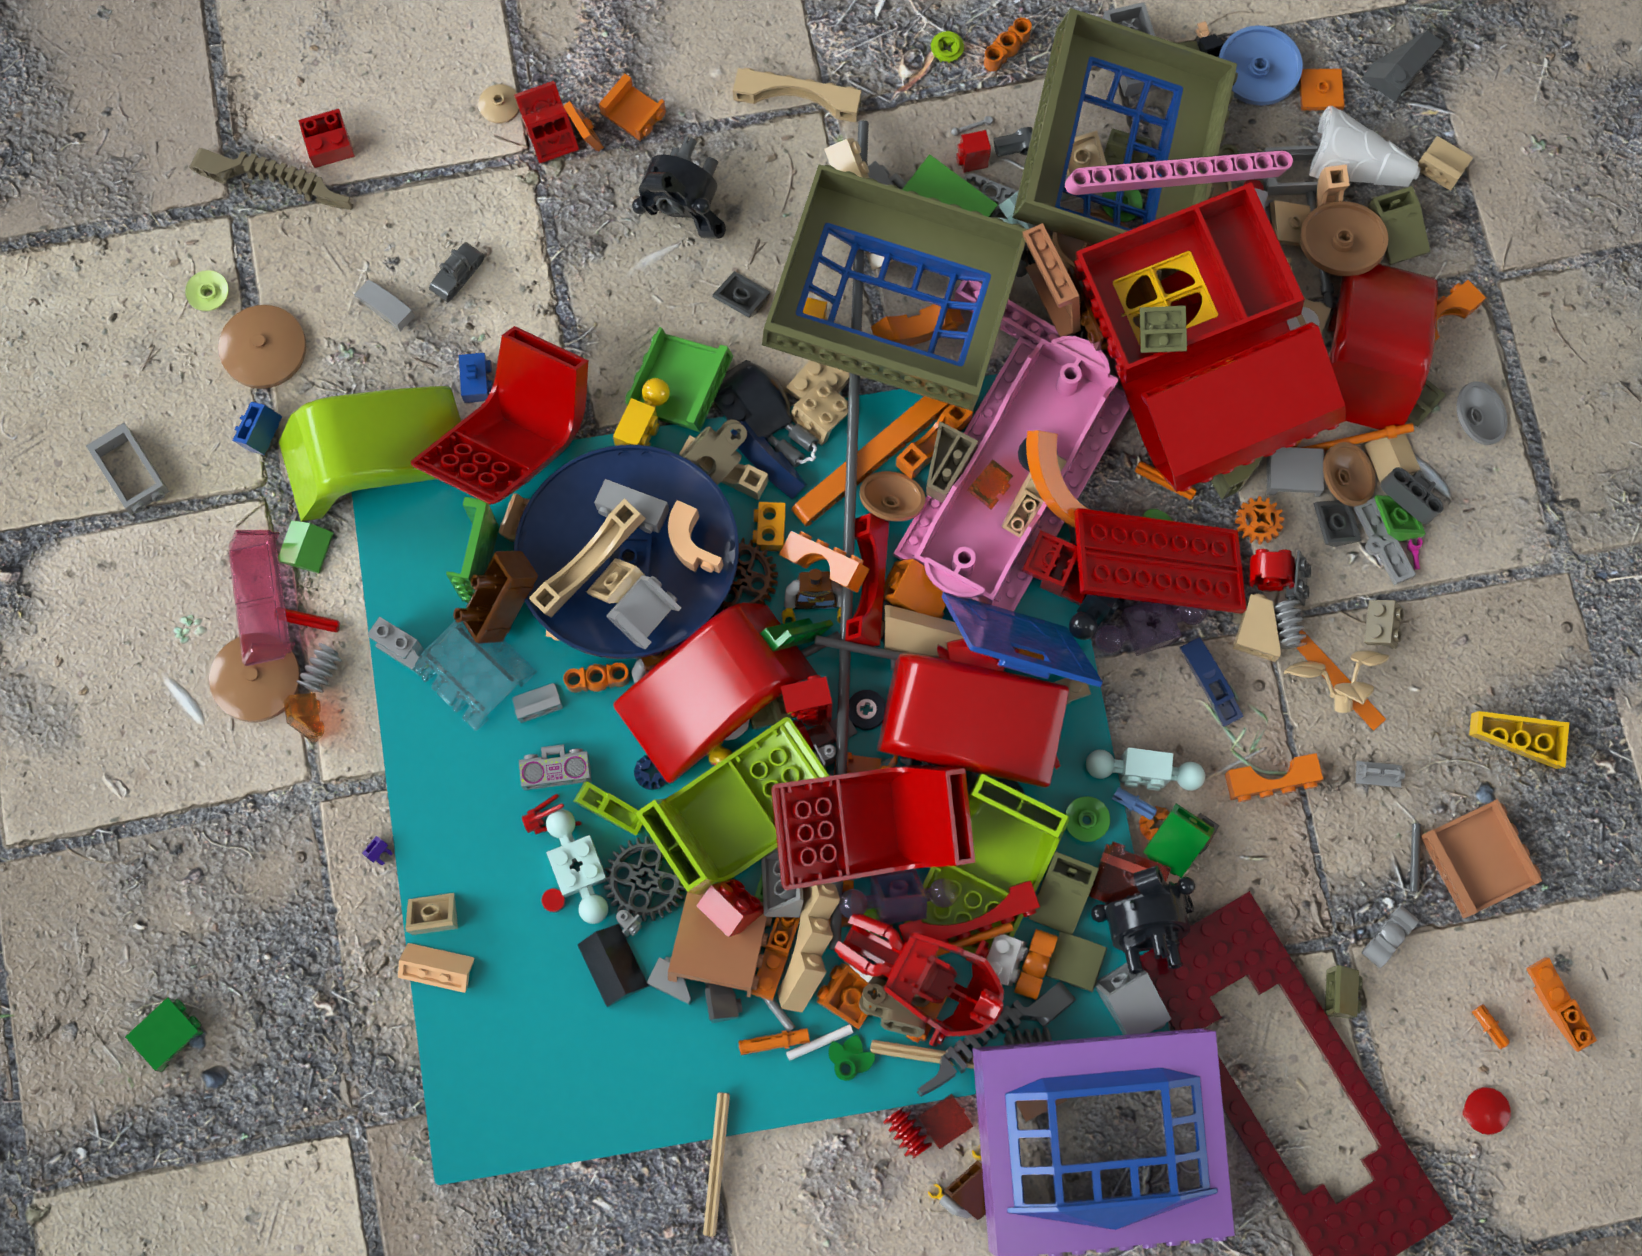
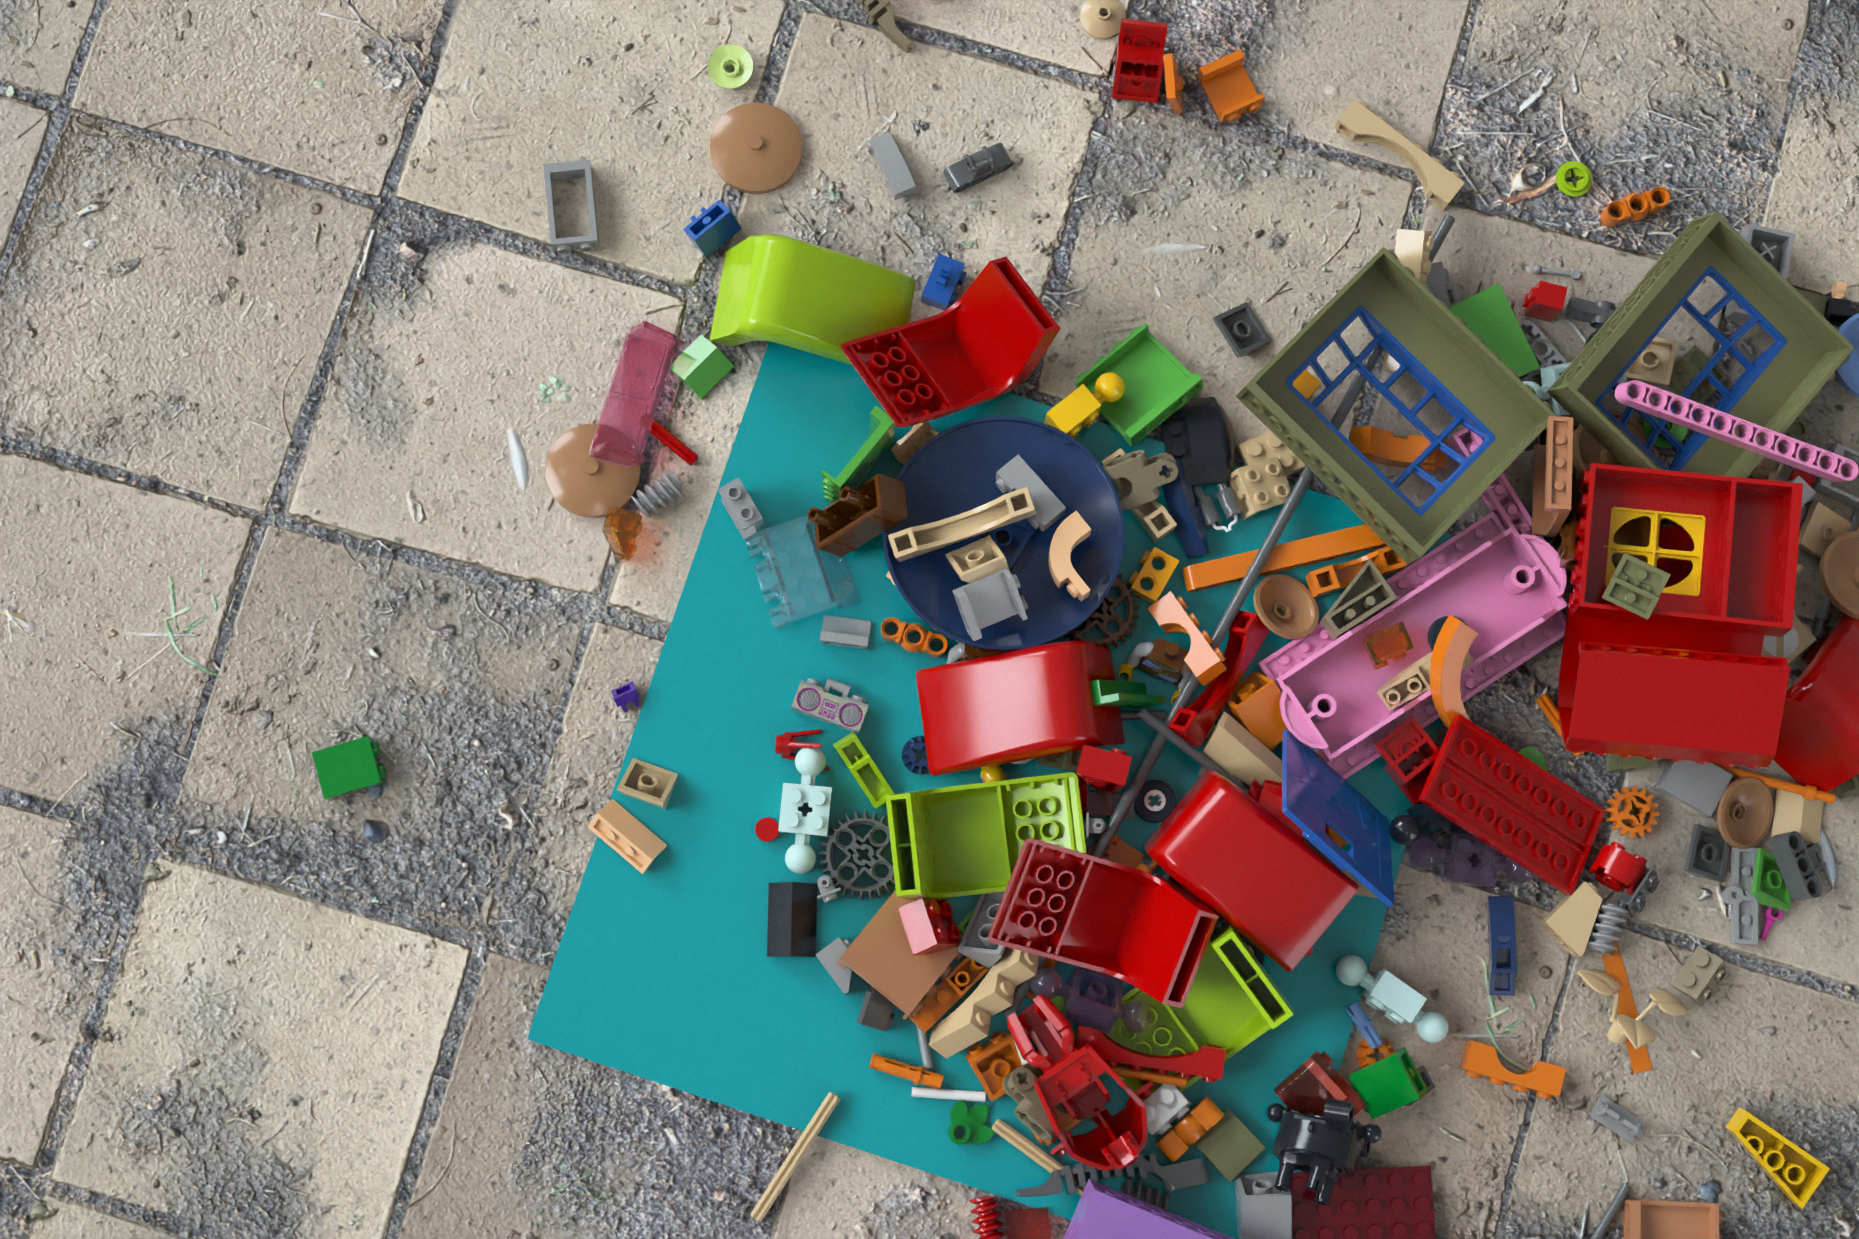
camera: 20 degrees right, 5 degrees up
black piece [632,136,726,239] -> none
olive slope [1029,851,1099,935] -> none
bright green dish [1065,796,1110,842] -> none

